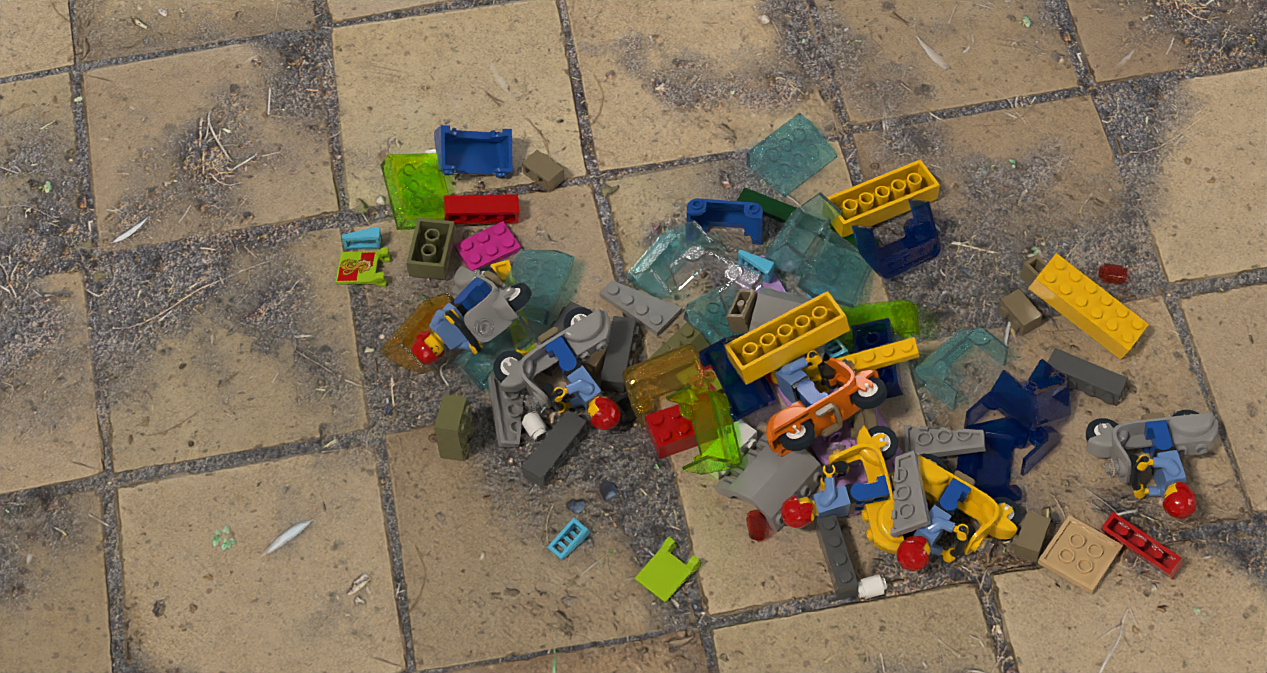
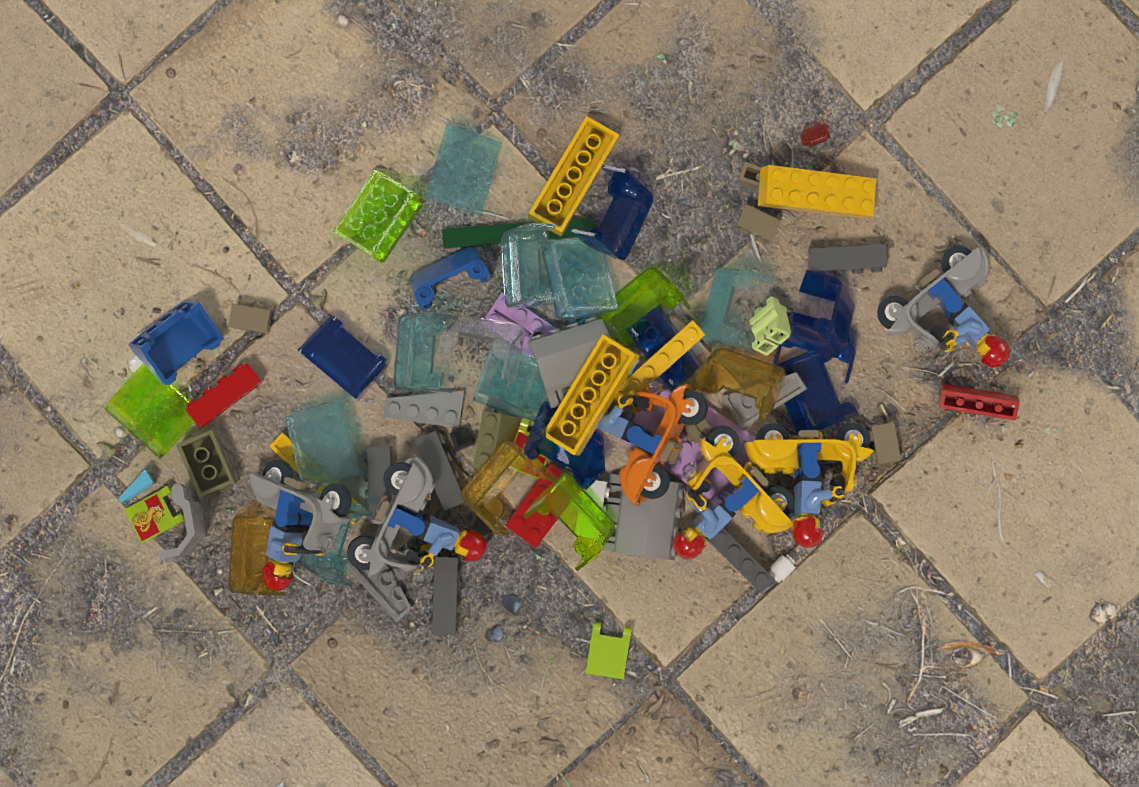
camera: 35 degrees left, 30 degrees up
olive brick [434,394,474,461] -> none
dark pink plate [454,221,521,271] -> none
white brick [522,412,548,442] -> none
medium azure slope [547,517,591,560] -> none
dark tan brick [726,289,758,333] -> none
medium azure slope [738,250,774,283] -> none
clear red brick [746,510,769,541] -> none
light grey wing [890,450,931,538] -> none
tan plate [1038,515,1123,594] -> none
none -> light grey hinge [158,484,207,562]
none -> clear blue windscreen [298,316,388,401]
none -> clear neon green slope [332,169,425,265]
none -> black panel [449,427,475,452]
none -> clear yellow windscreen [692,348,785,423]
none -> yellowish green hips [749,297,792,356]

